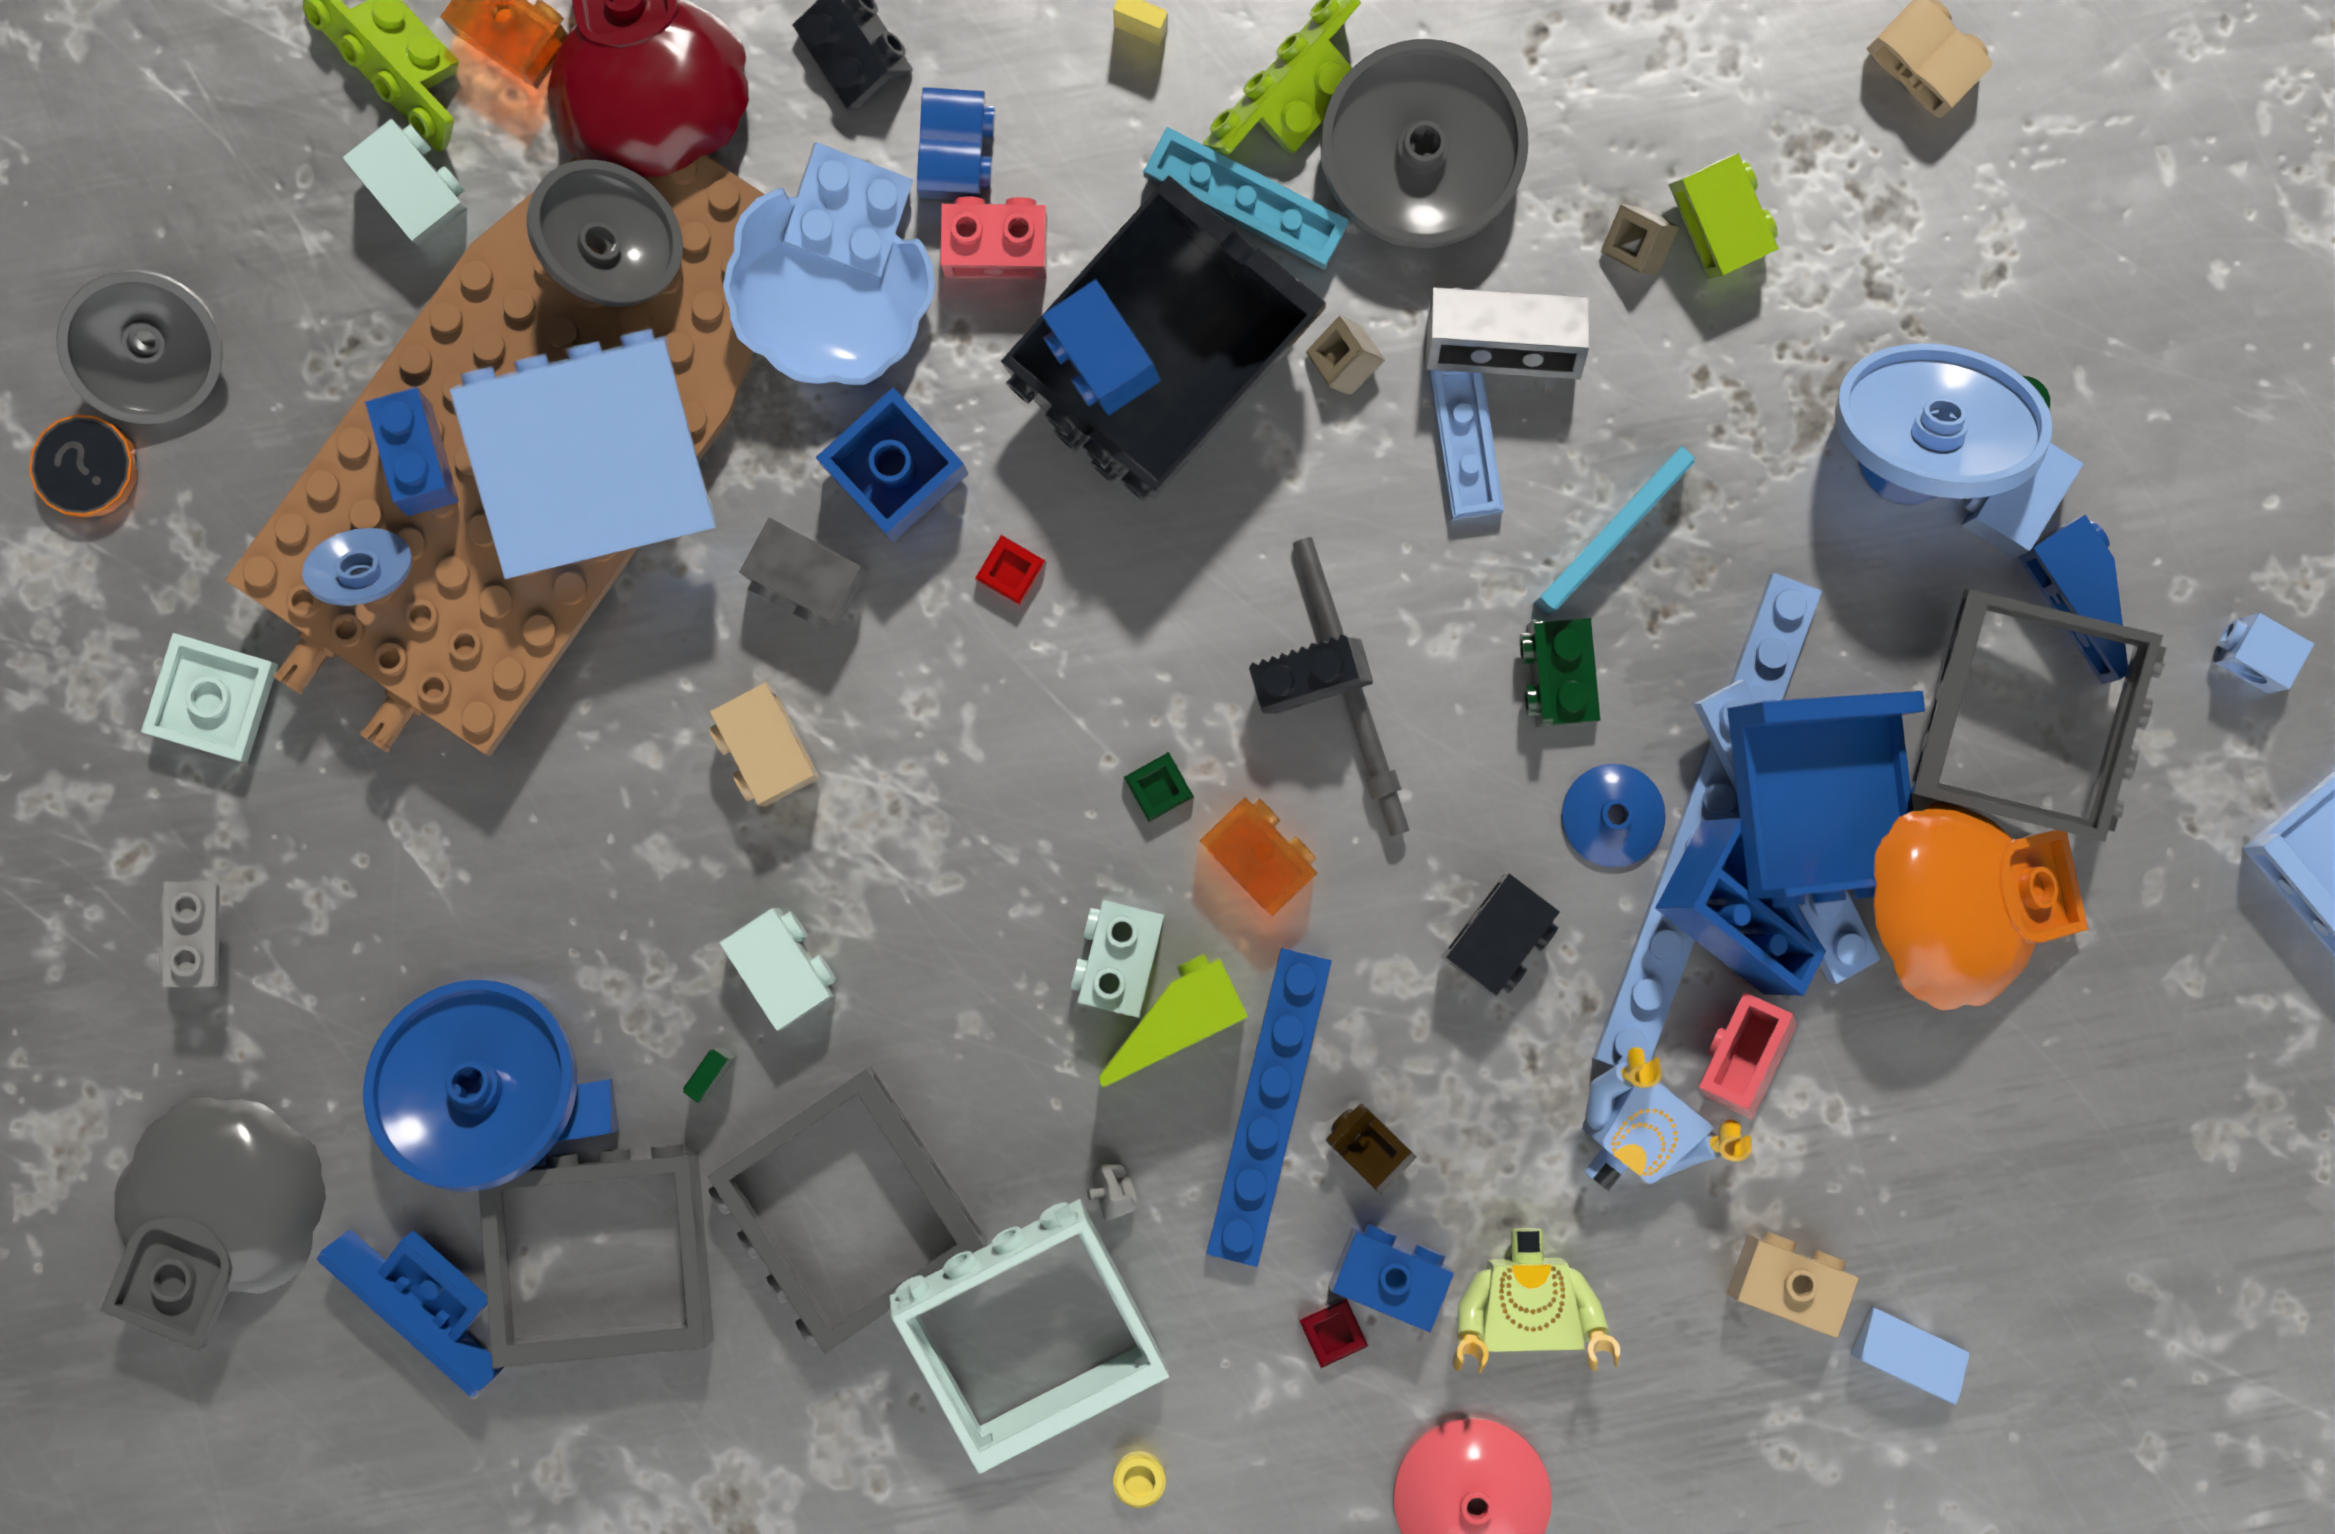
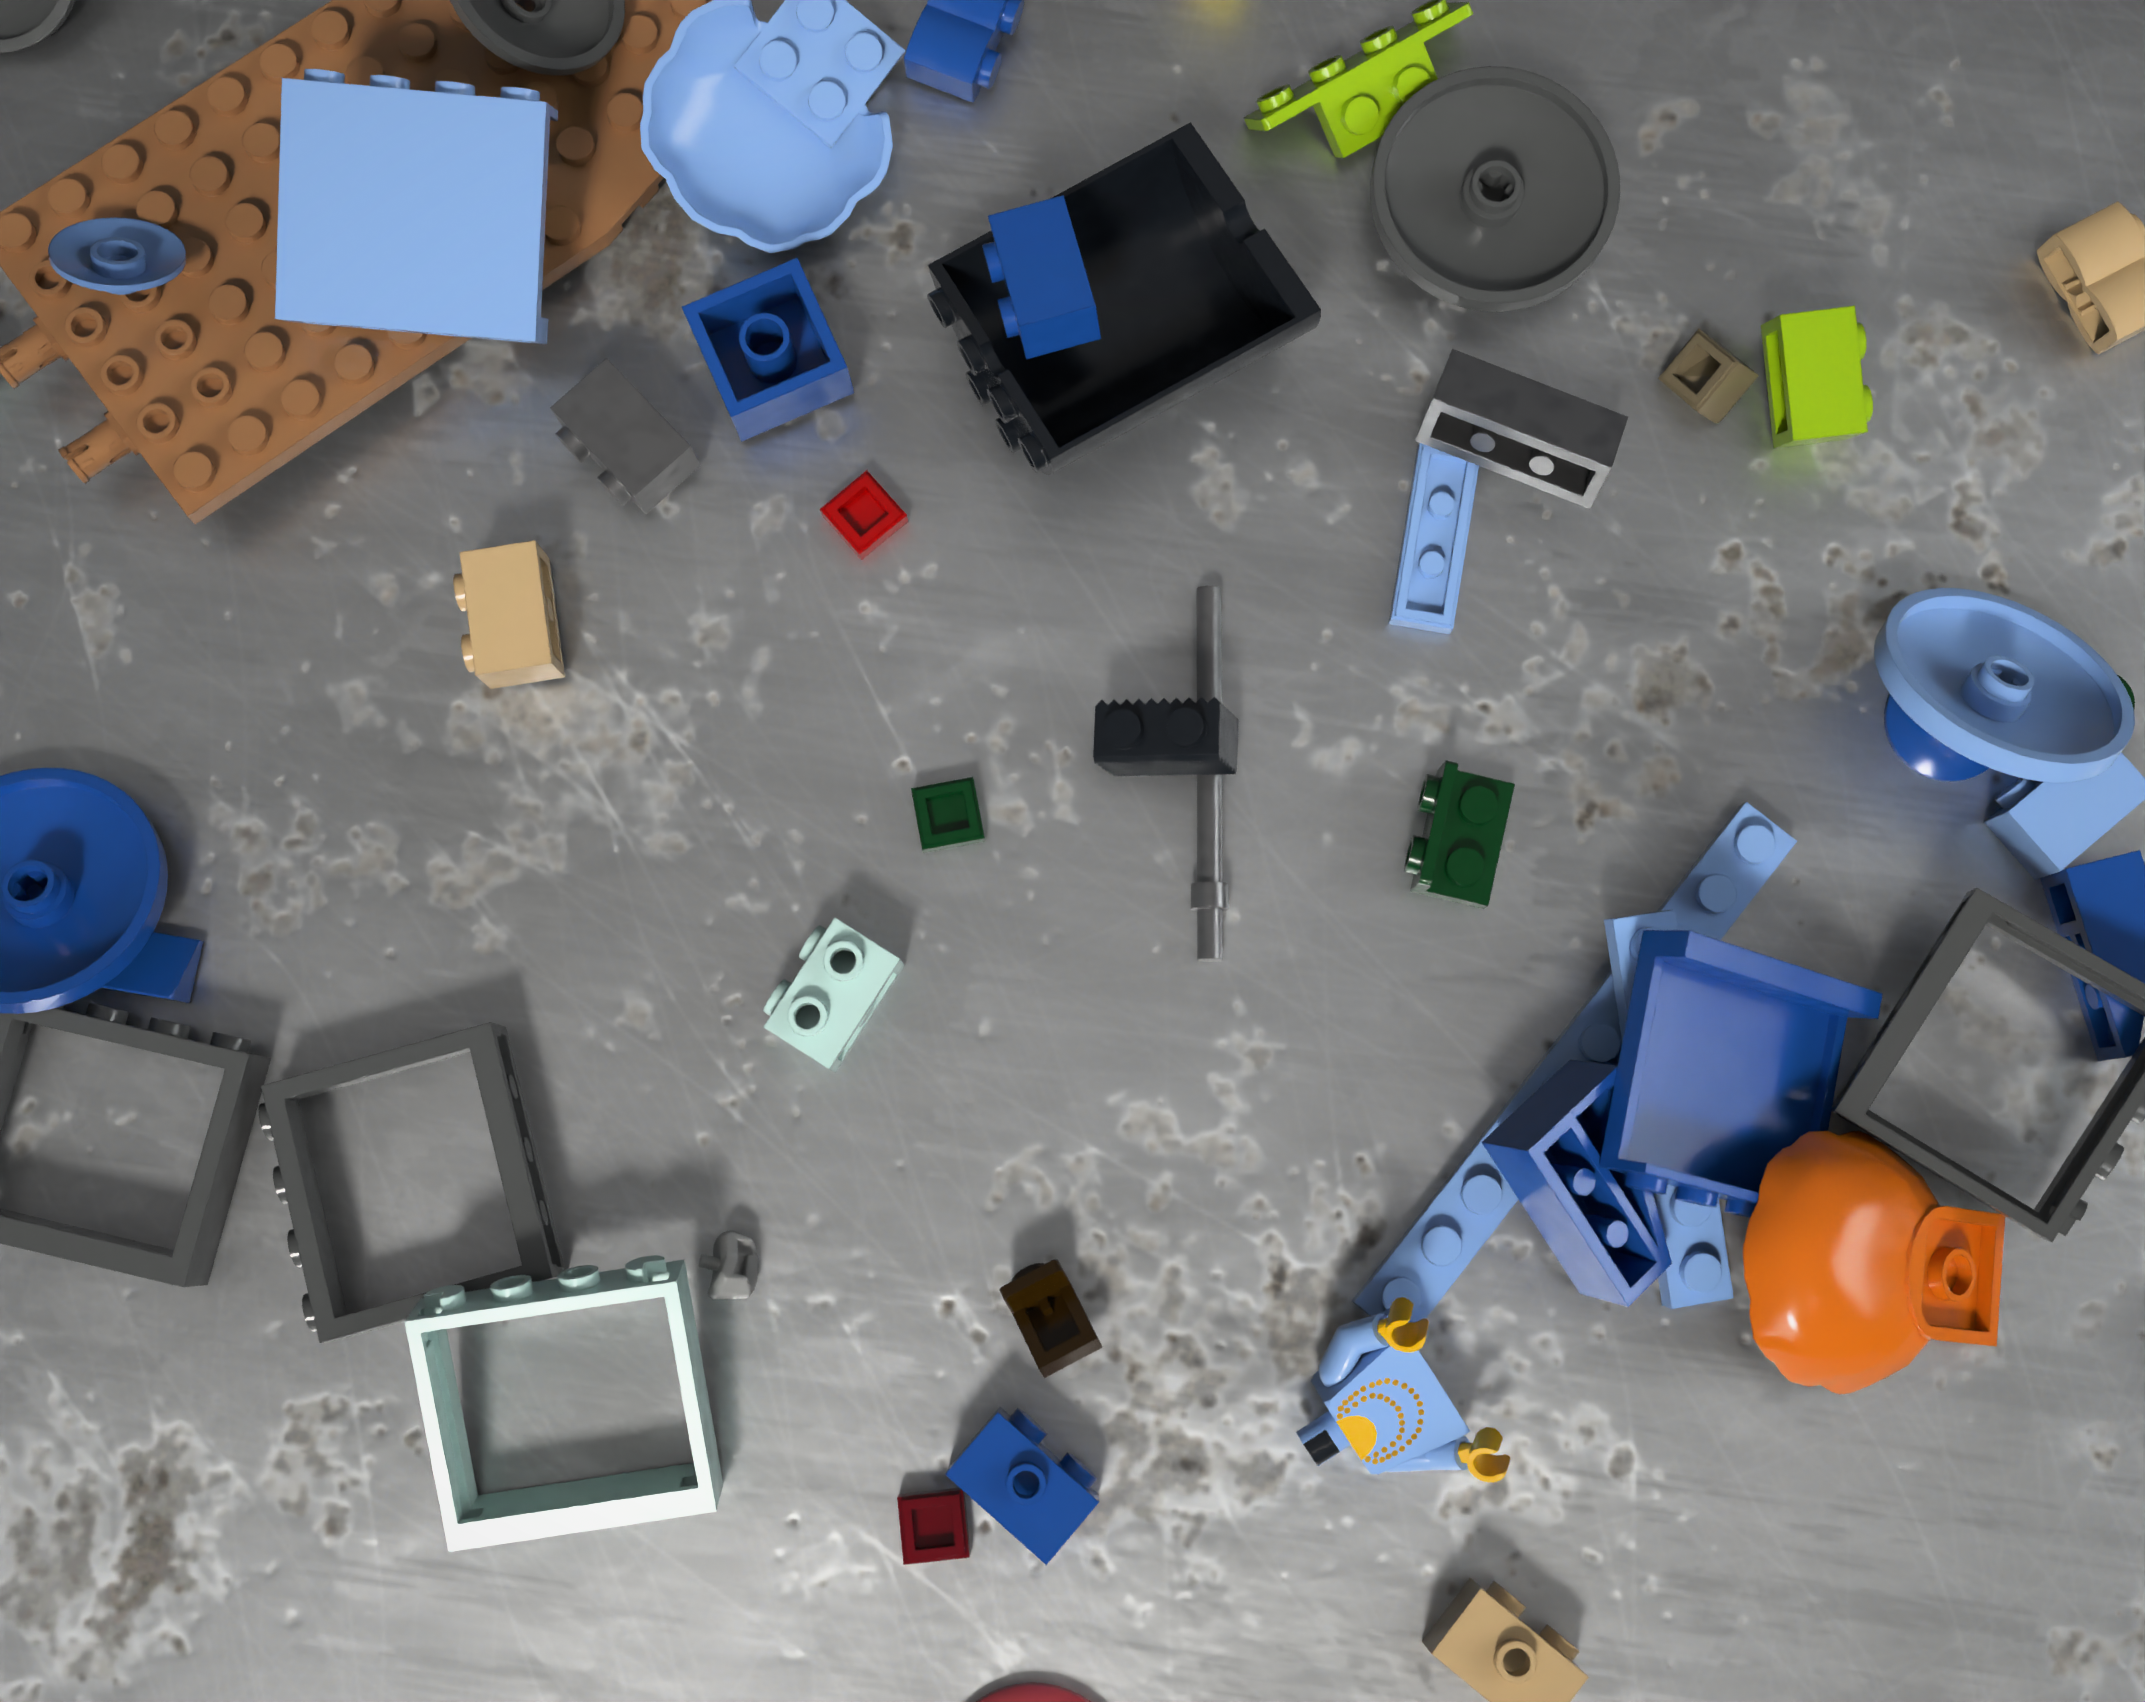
camera: 20 degrees right, 5 degrees down
blue brick [365,387,459,516] -> none
dark green tile [683,1047,736,1103] -> none
light aqua brick [719,908,836,1031] -> none
coral brick [940,197,1048,279] -> none
lime slope [1098,953,1248,1088] -> none
light yellow tile [1113,1451,1166,1508] -> none
medium azure plate [1143,127,1349,270] -> none
clear orange brick [1199,797,1318,917] -> none
blue plate [1206,948,1332,1267] -> none
dark tan slope [1306,315,1385,395] -> none
black brick [1441,873,1560,996] -> none
yellowish green torso [1452,1228,1620,1374] -> none
medium azure tile [1533,446,1695,615] -> none
blue dish [1561,764,1666,867] -> none
coral brick [1699,992,1797,1120] -> none

